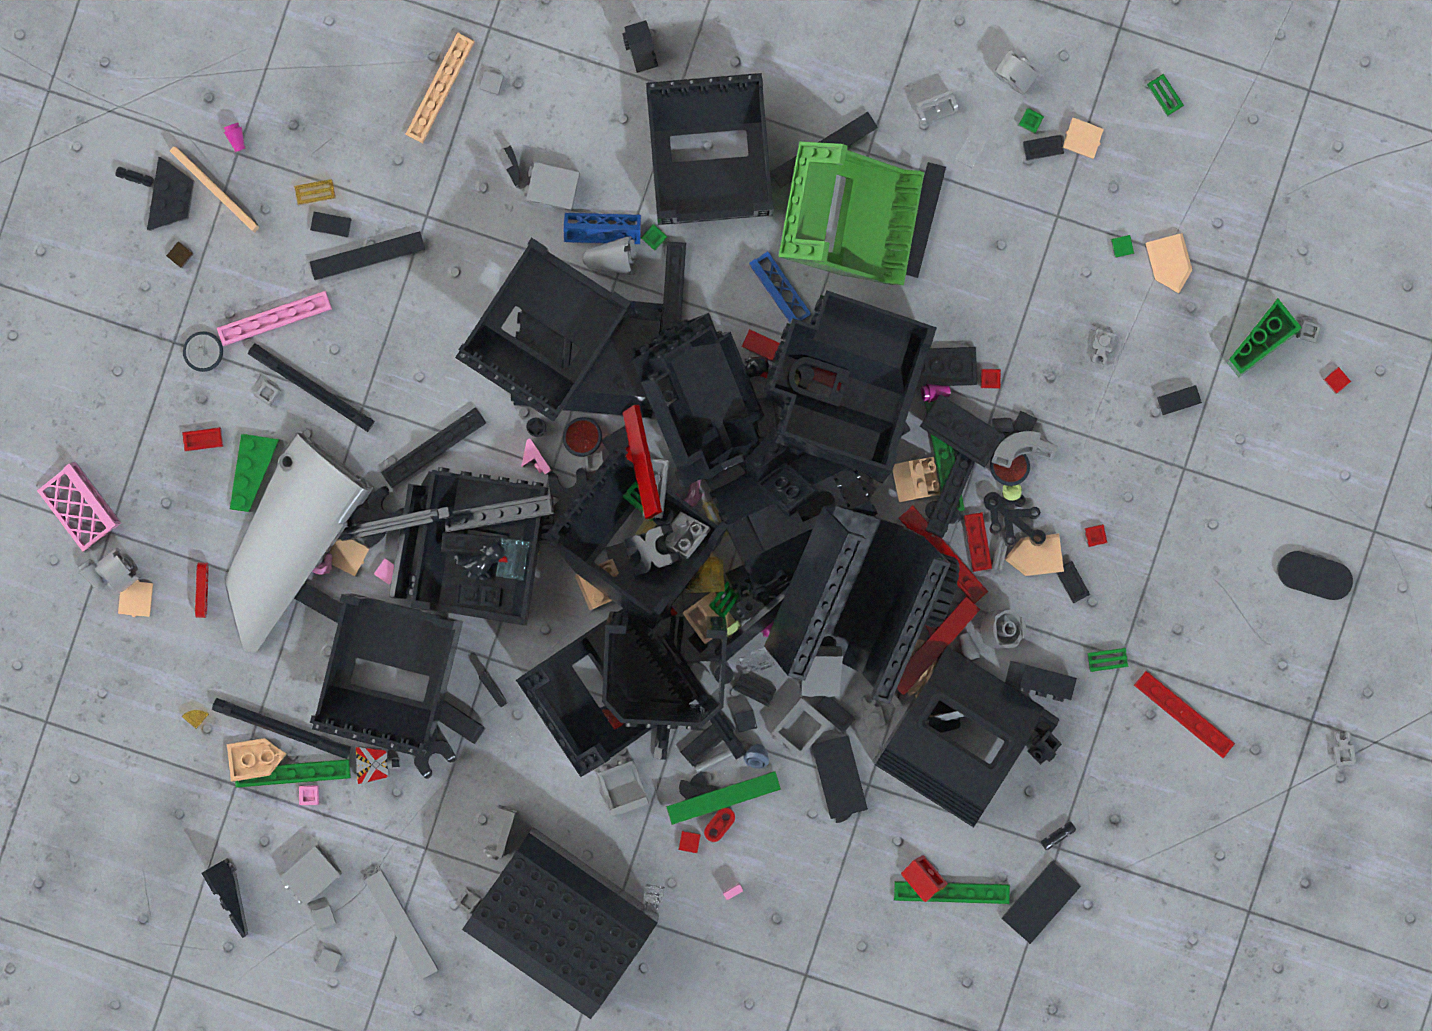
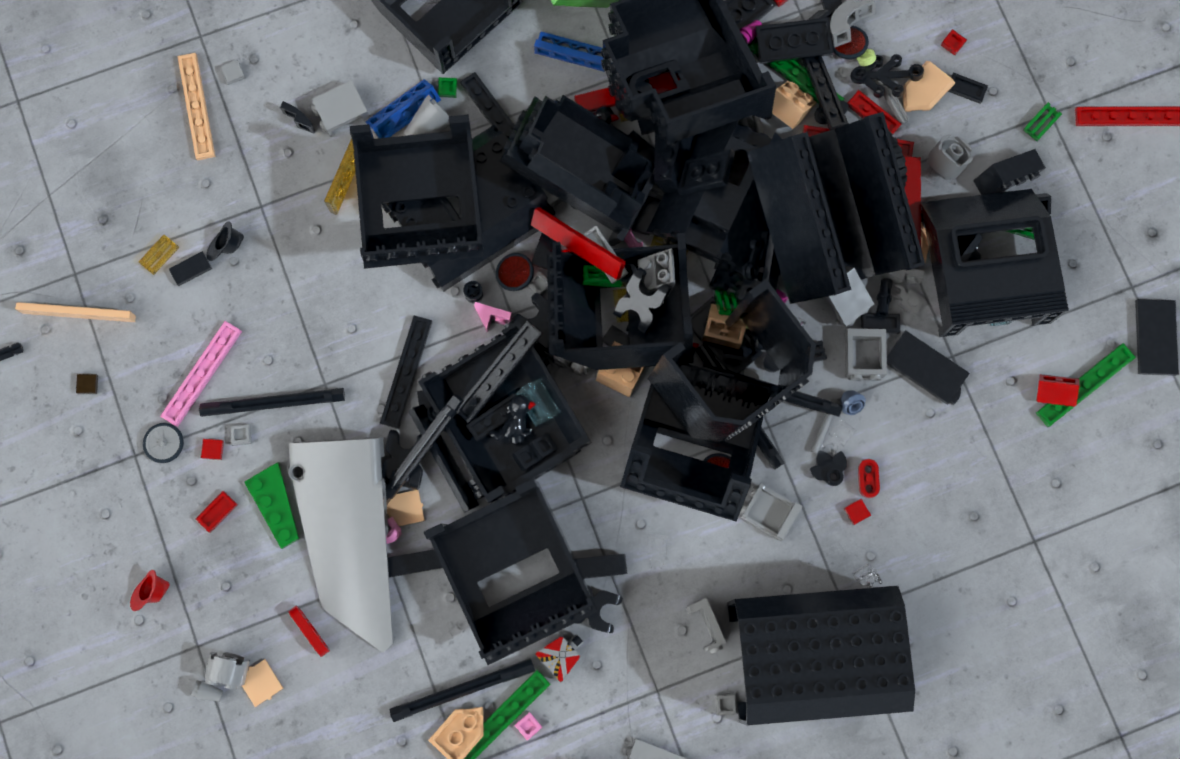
camera: 35 degrees left, 10 degrees down
bright pink fence [37,462,121,552] -> none
black wing [147,157,195,231] -> none
clear yellow tile [182,710,209,729] -> none
dark pink cone [224,123,246,152] -> none
black tile [309,231,426,281] -> none
bright pink tile [374,558,394,585] -> none
black tile [479,672,508,707] -> none
green tile [666,771,781,825] -> none
black tile [680,714,736,766] -> none
clear yellow slope [686,557,725,593] -> none
bright pink tile [723,883,743,900] -> none
black slope [735,709,757,732] -> none
light grey cone [959,633,980,661] -> none
black brick [1027,730,1062,765] -> none
black axle [1041,822,1076,850] -> none
none -> red piece [130,570,170,611]
none -> red tile [201,439,224,460]
none -> black piece [206,221,244,261]
none -> clear yellow tile [324,138,356,215]
none -> black pin [876,278,893,317]

